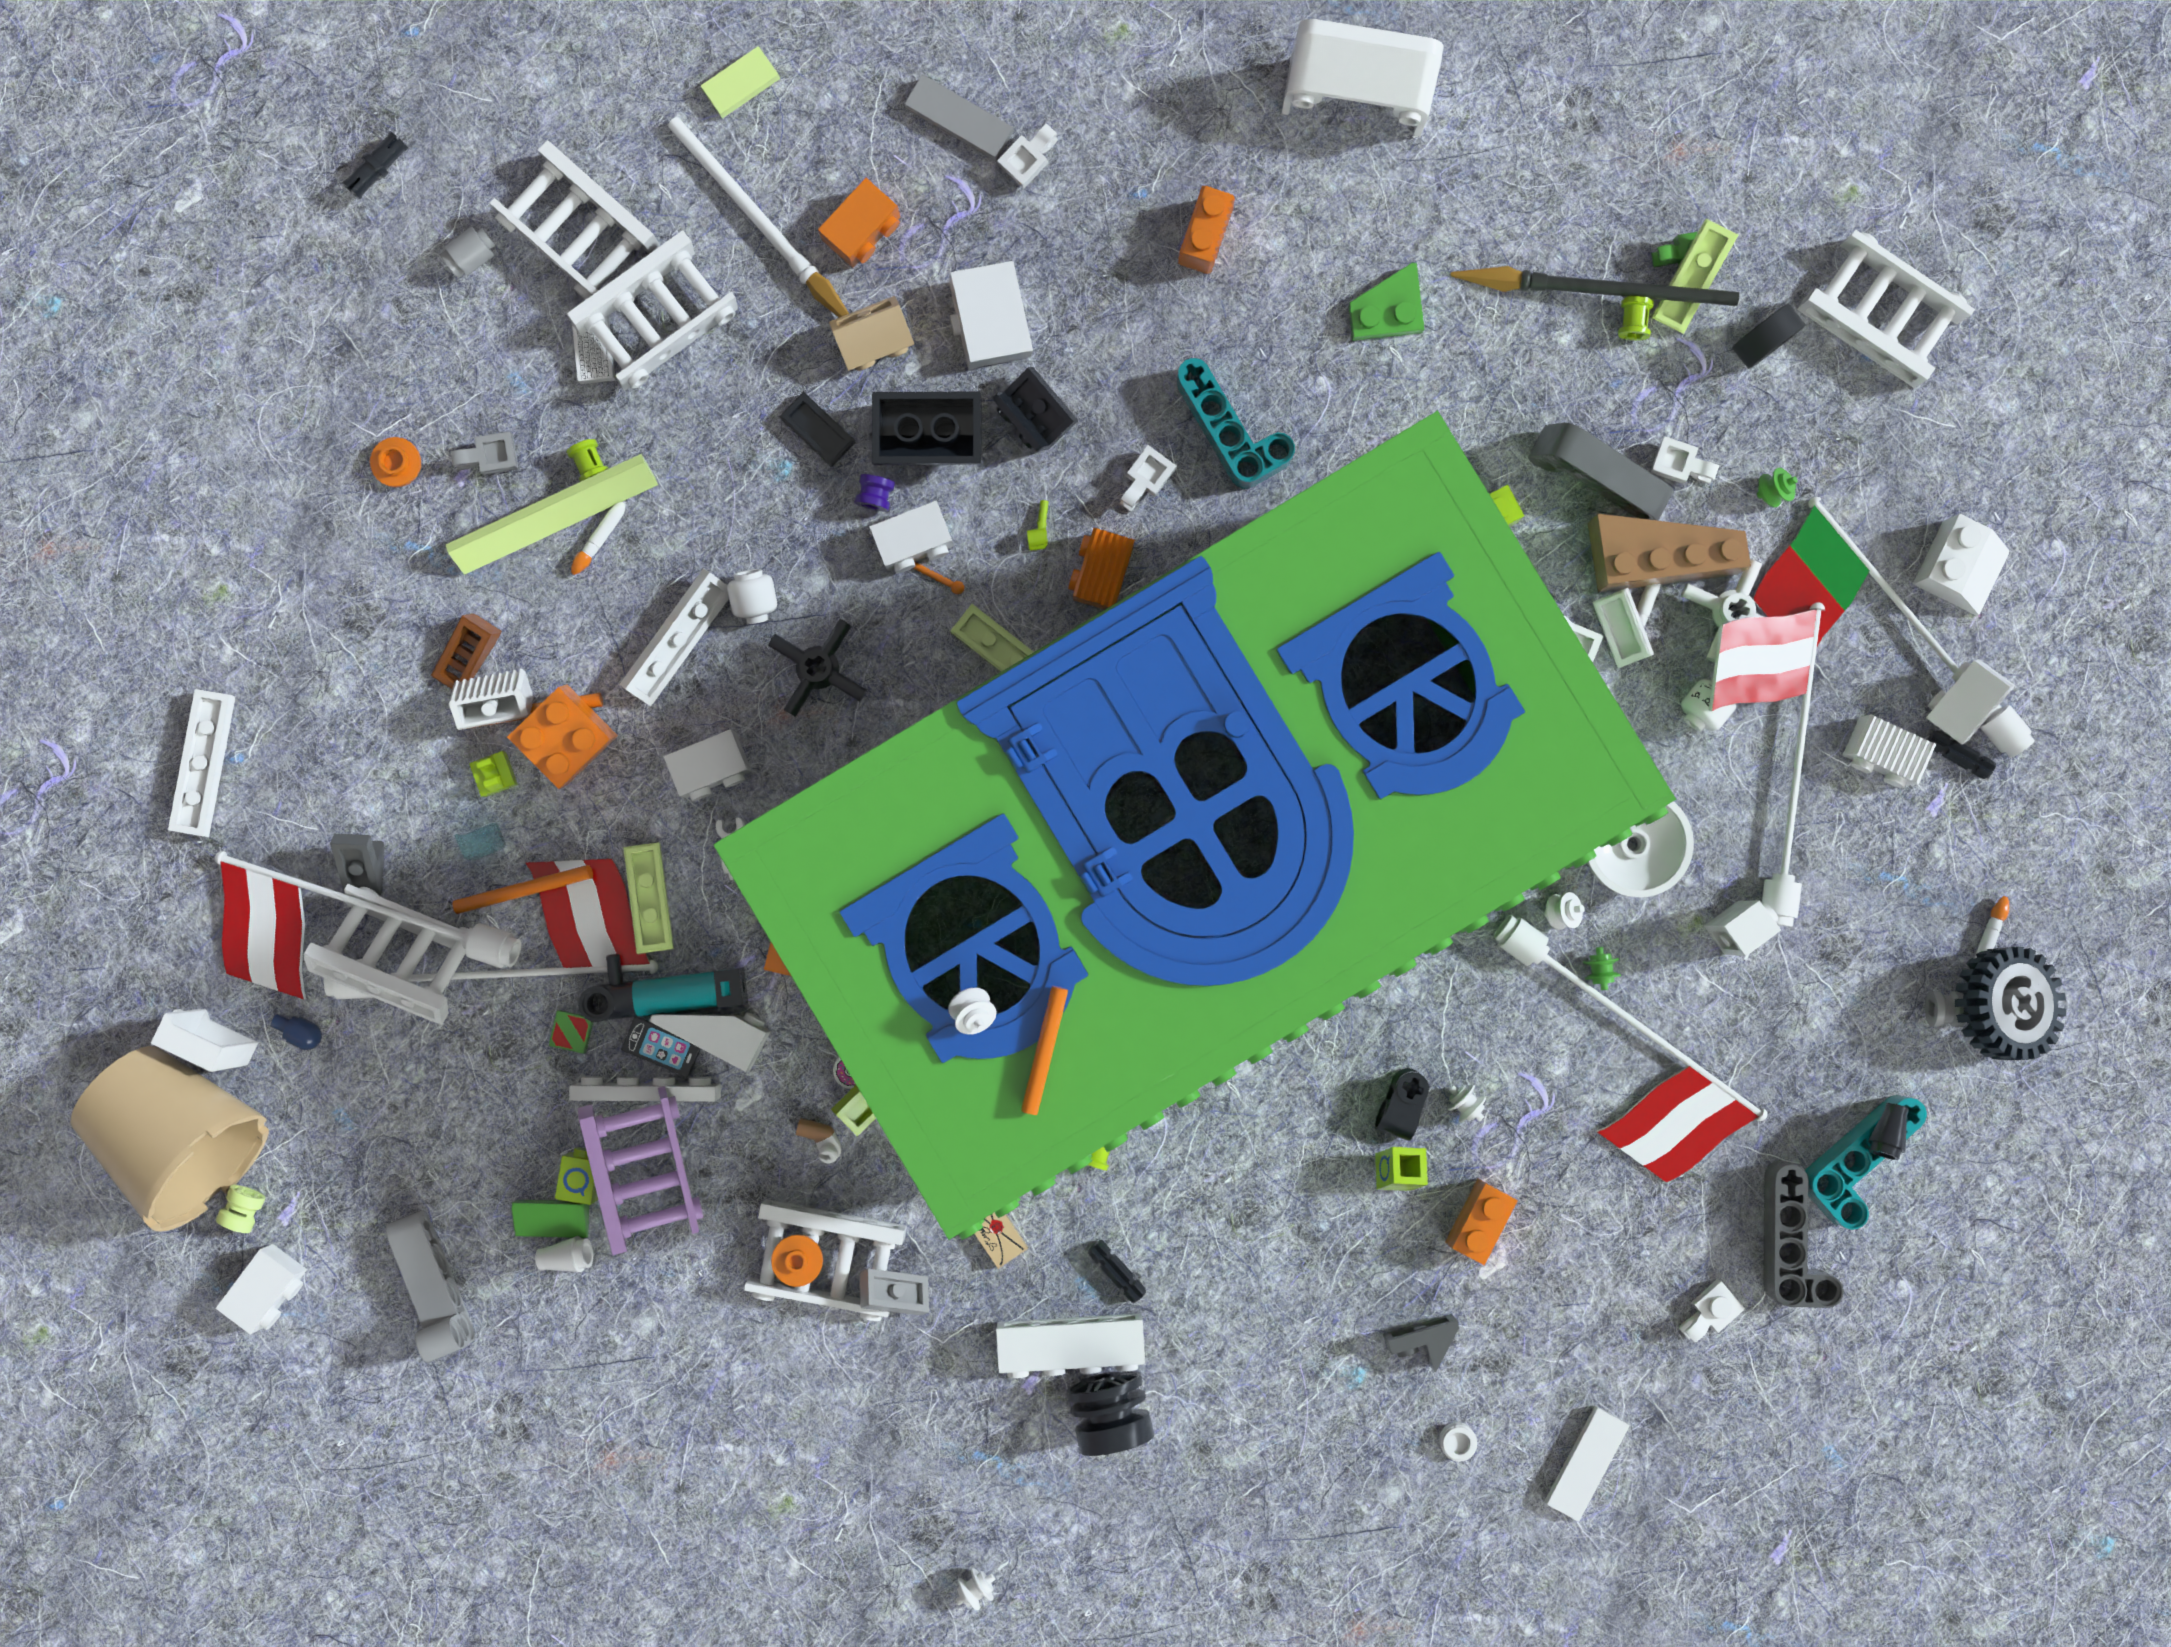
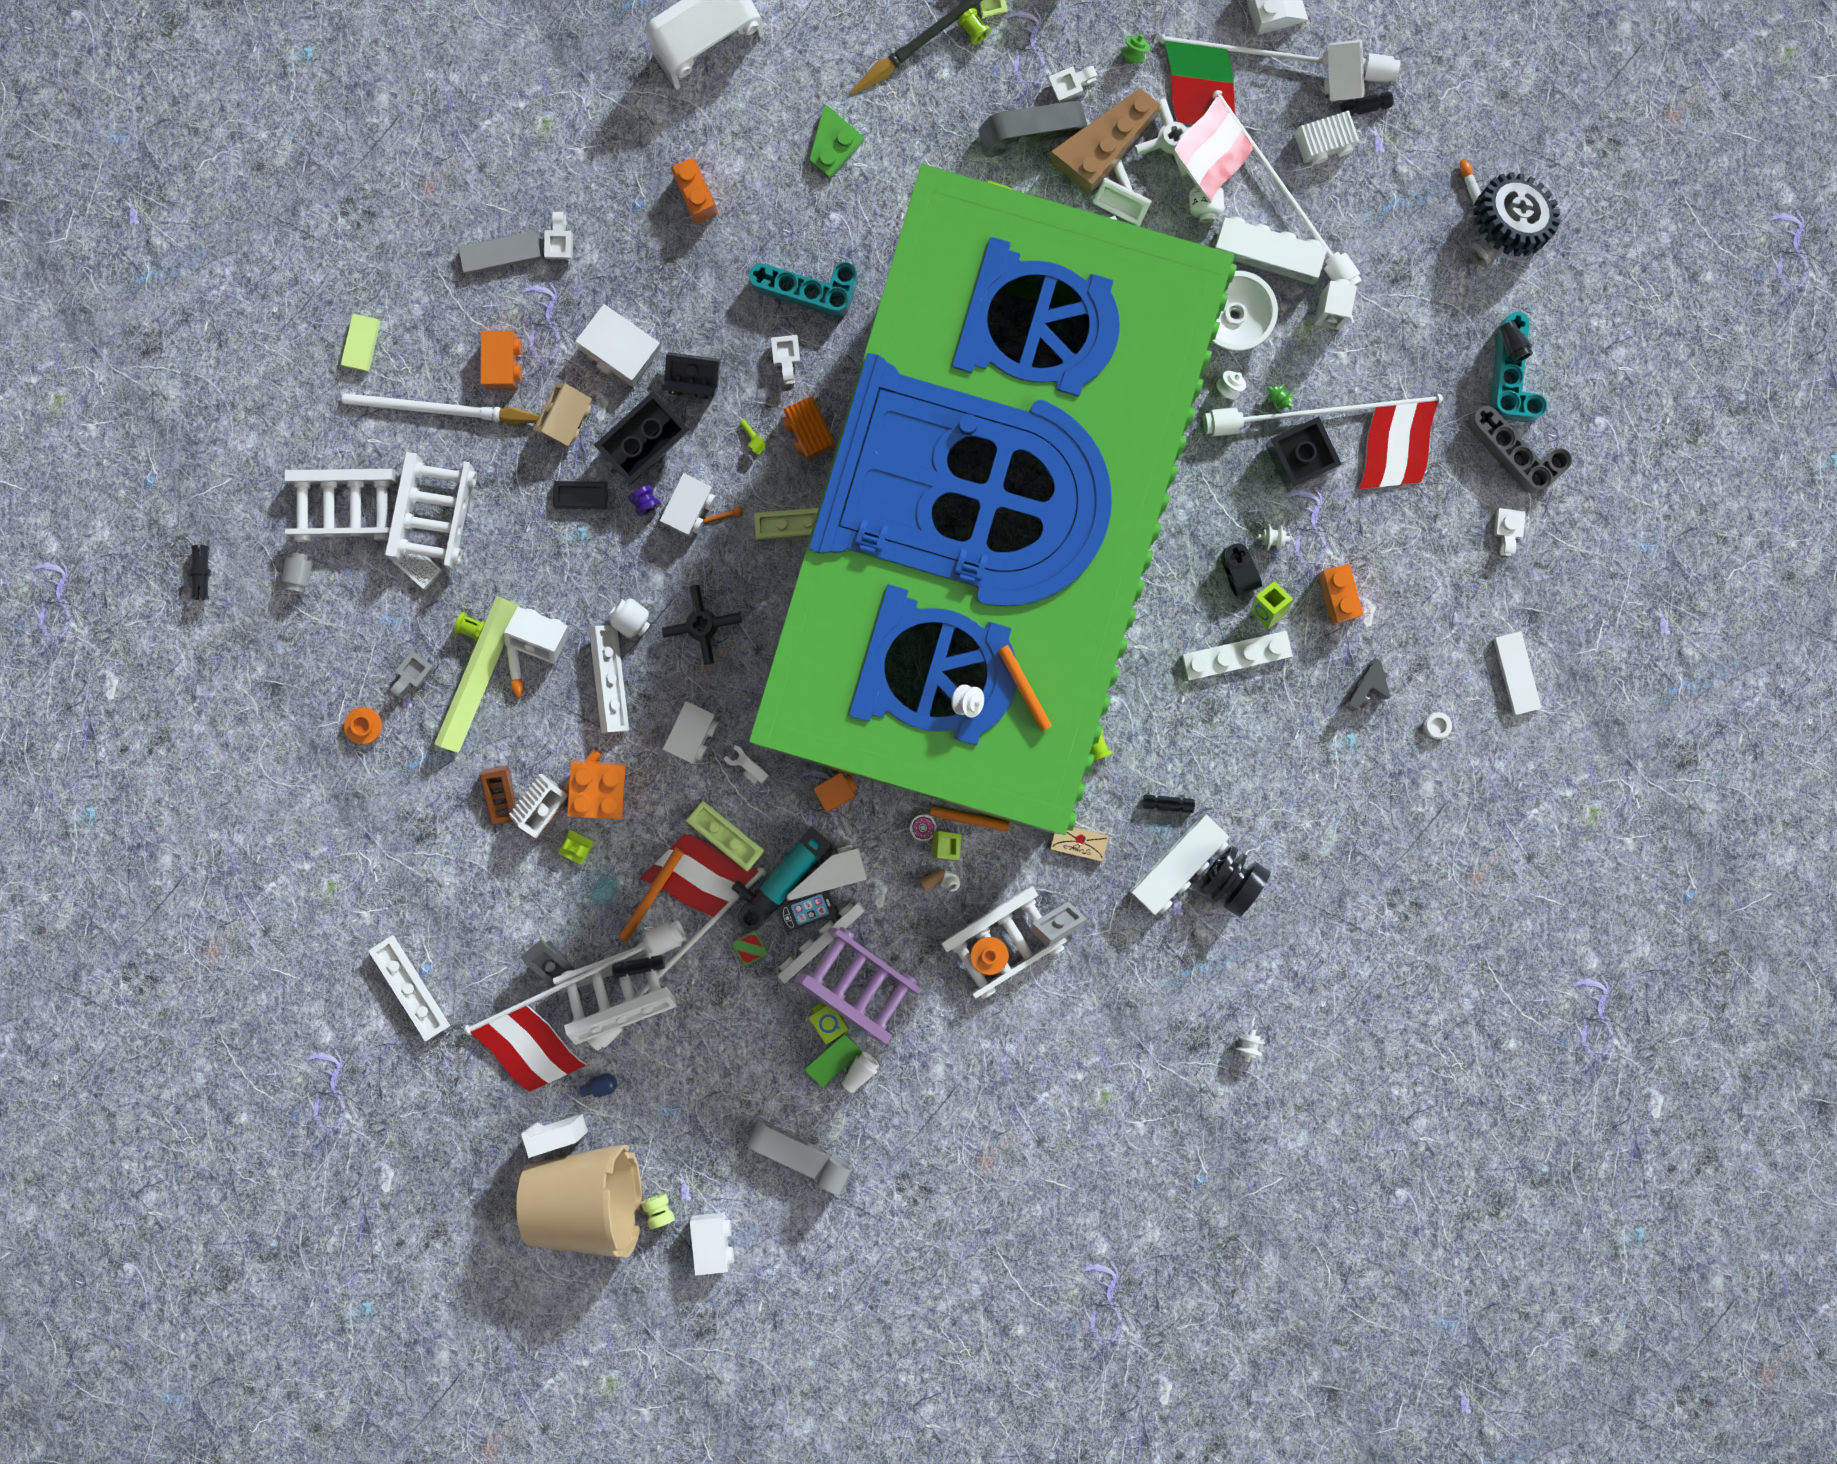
camera: 40 degrees left, 0 degrees up
none -> white brick [504,607,568,664]
none -> black axle [612,955,665,978]
none -> white plate [1182,631,1293,681]
none -> white brick [1214,216,1328,285]
none -> black brick [1265,416,1342,492]

